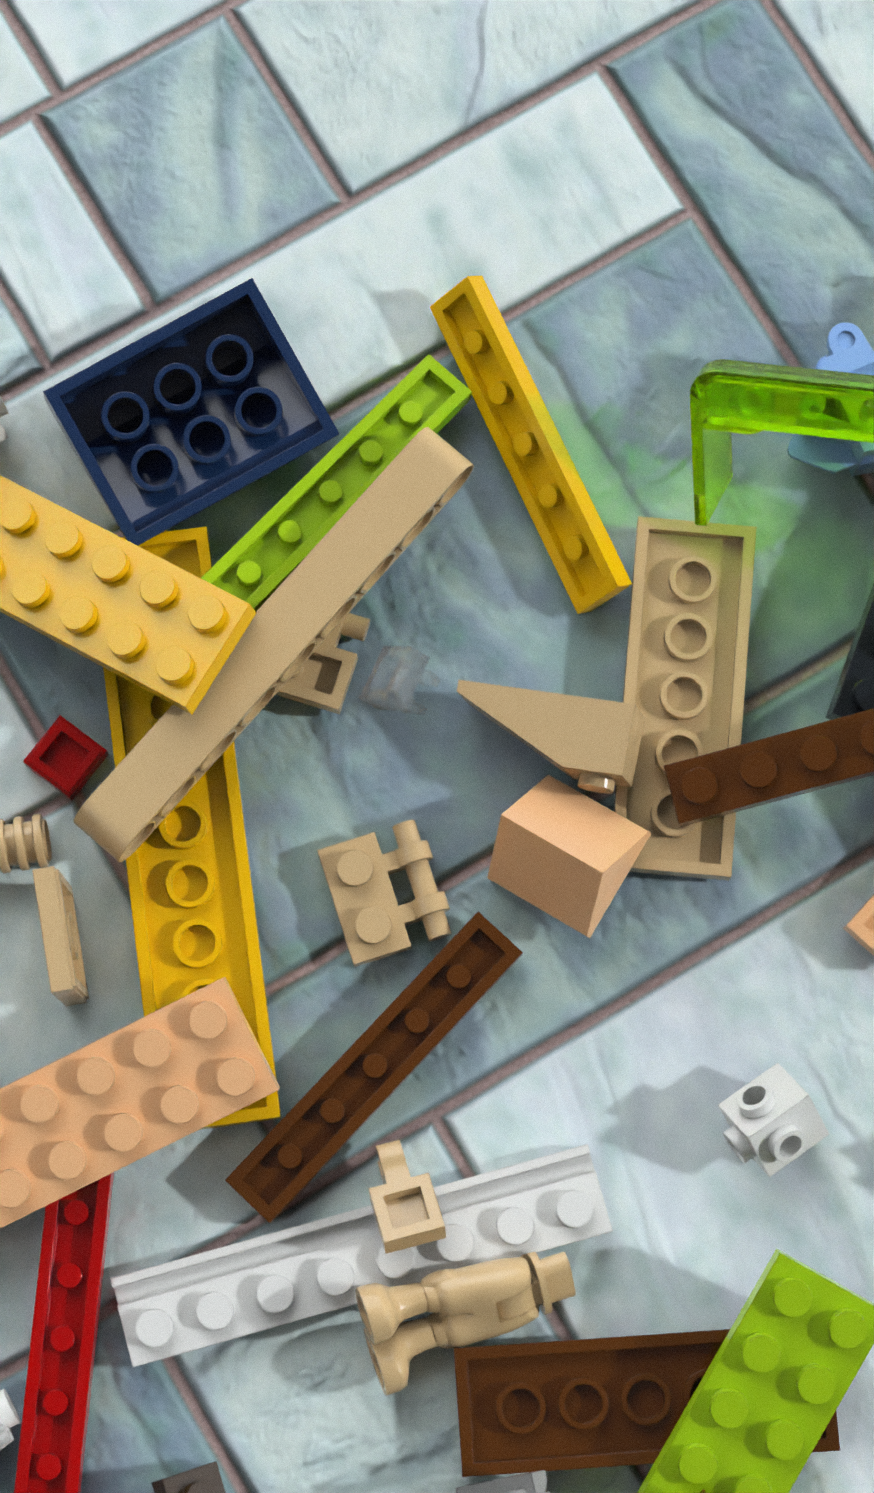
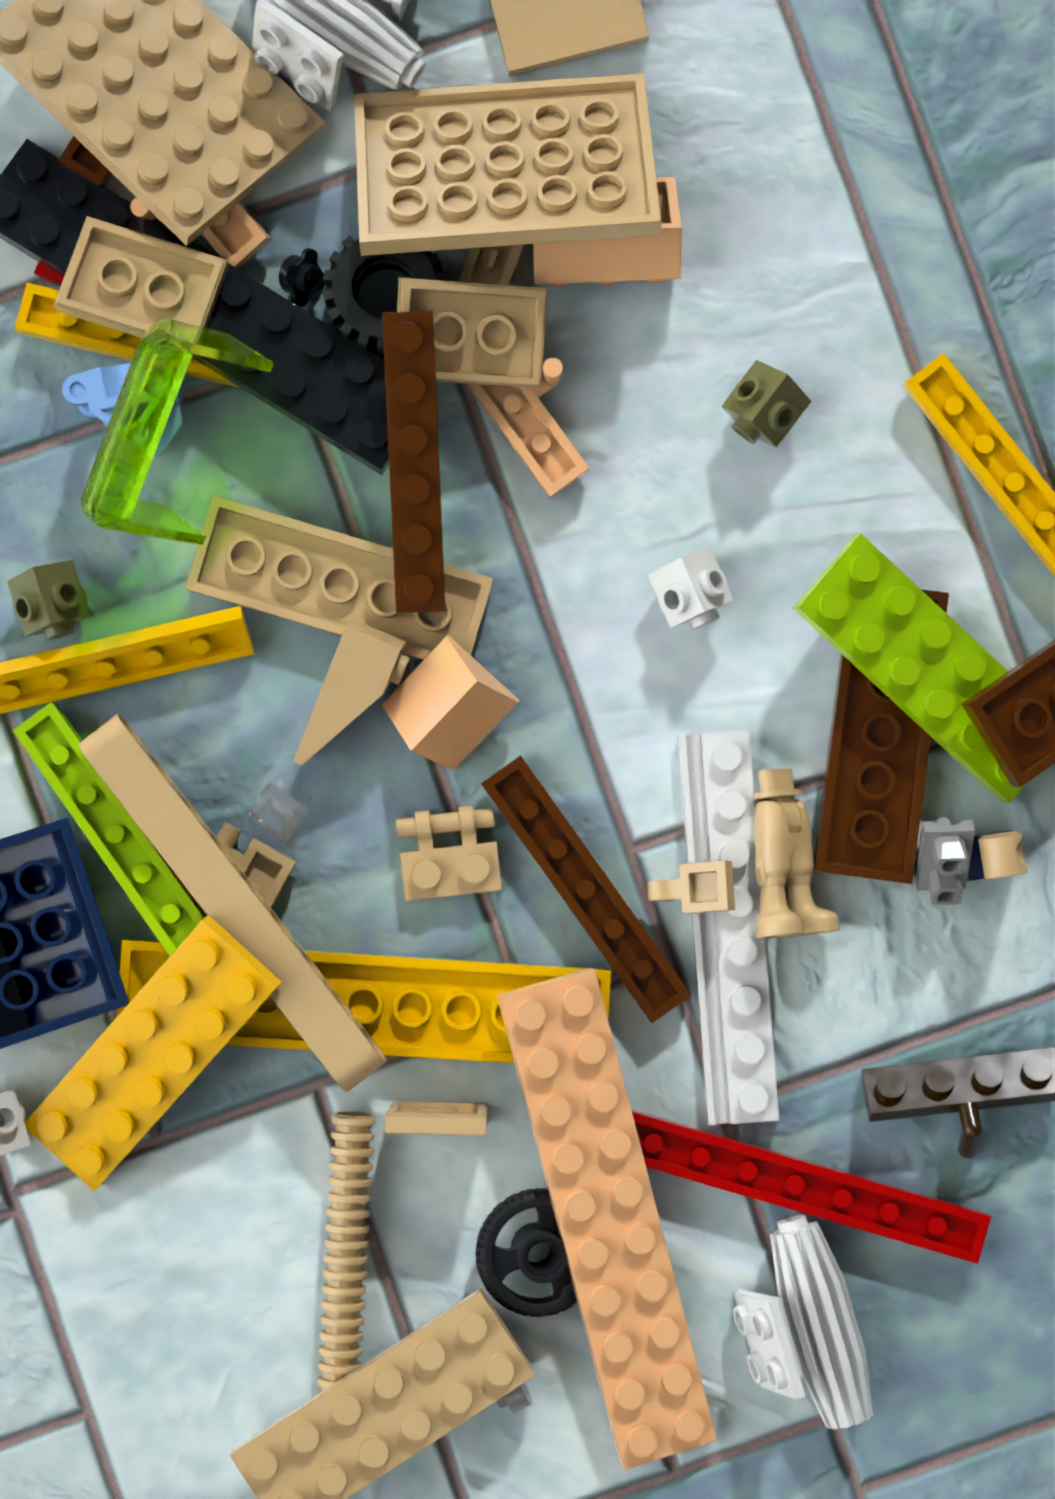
camera: 75 degrees left, 10 degrees up
red tile [23,715,109,801] -> none
none -> olive brick [7,560,91,640]

